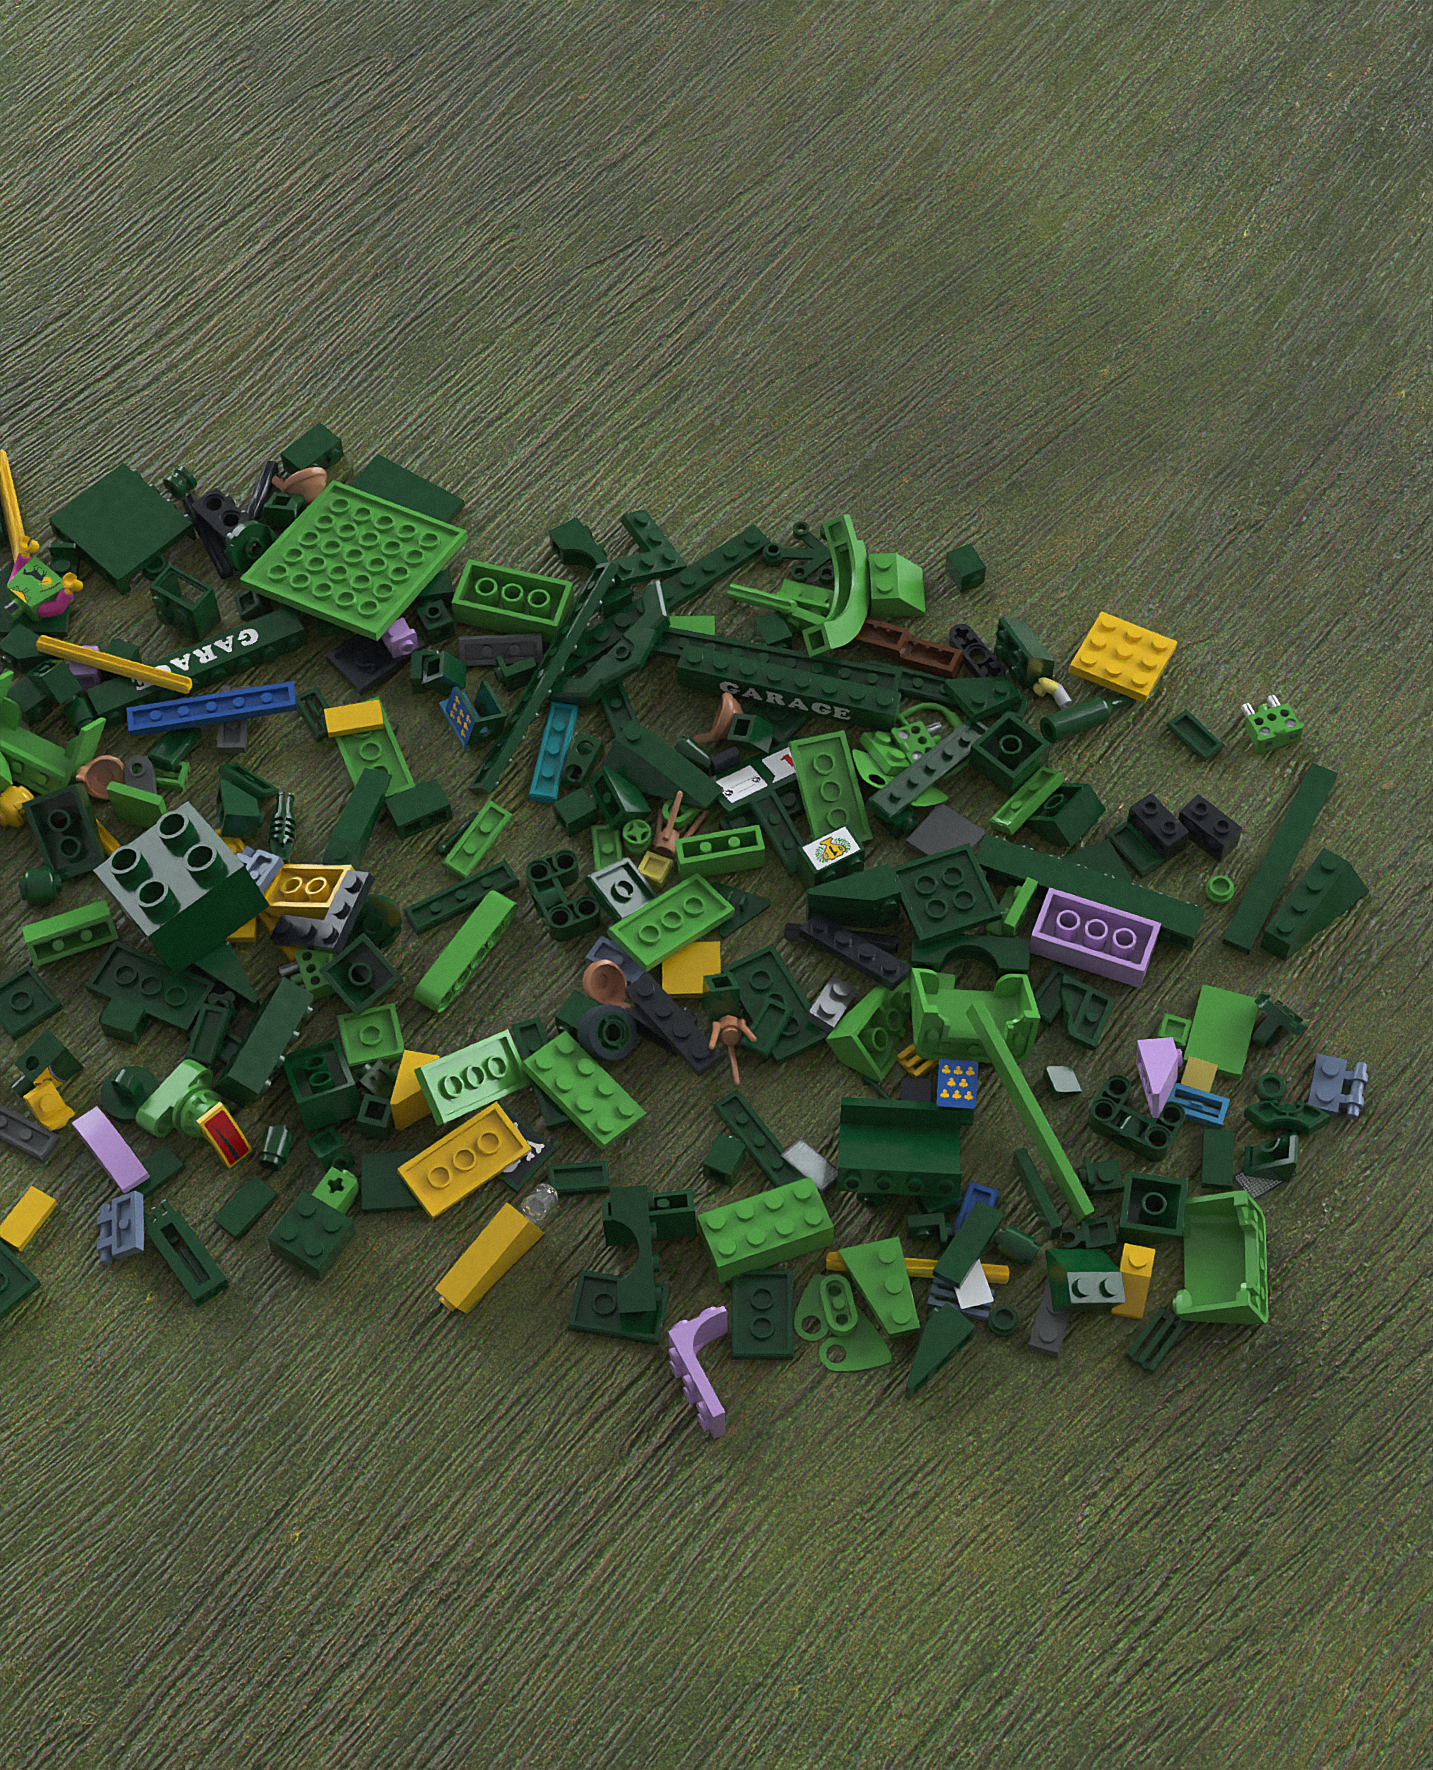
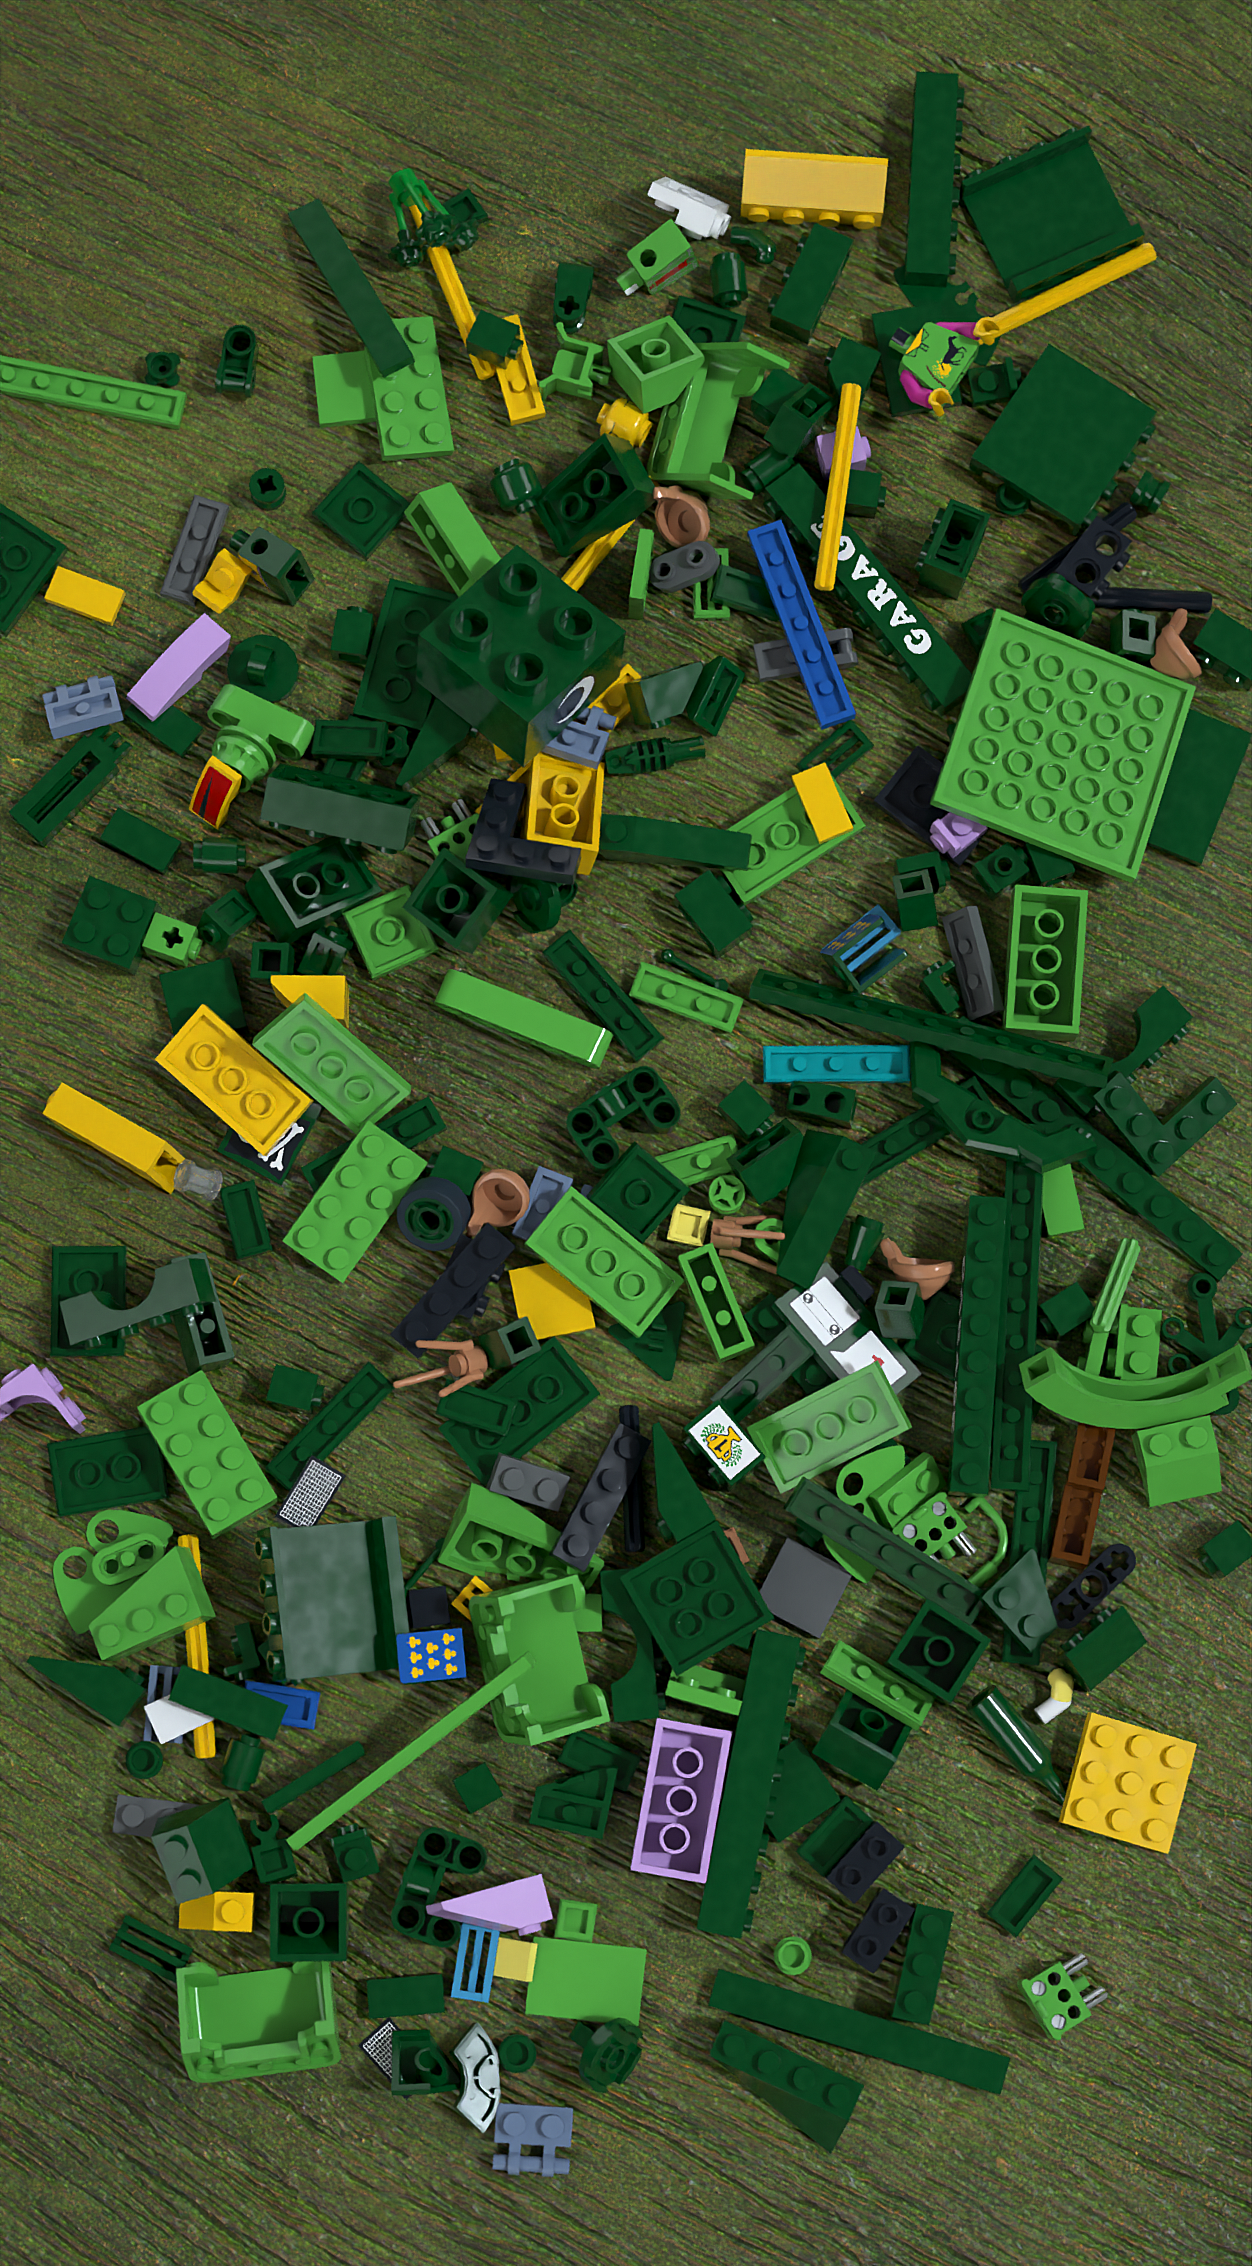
camera: 75 degrees right, 20 degrees up
none -> dark green brick [889,1902,954,2026]

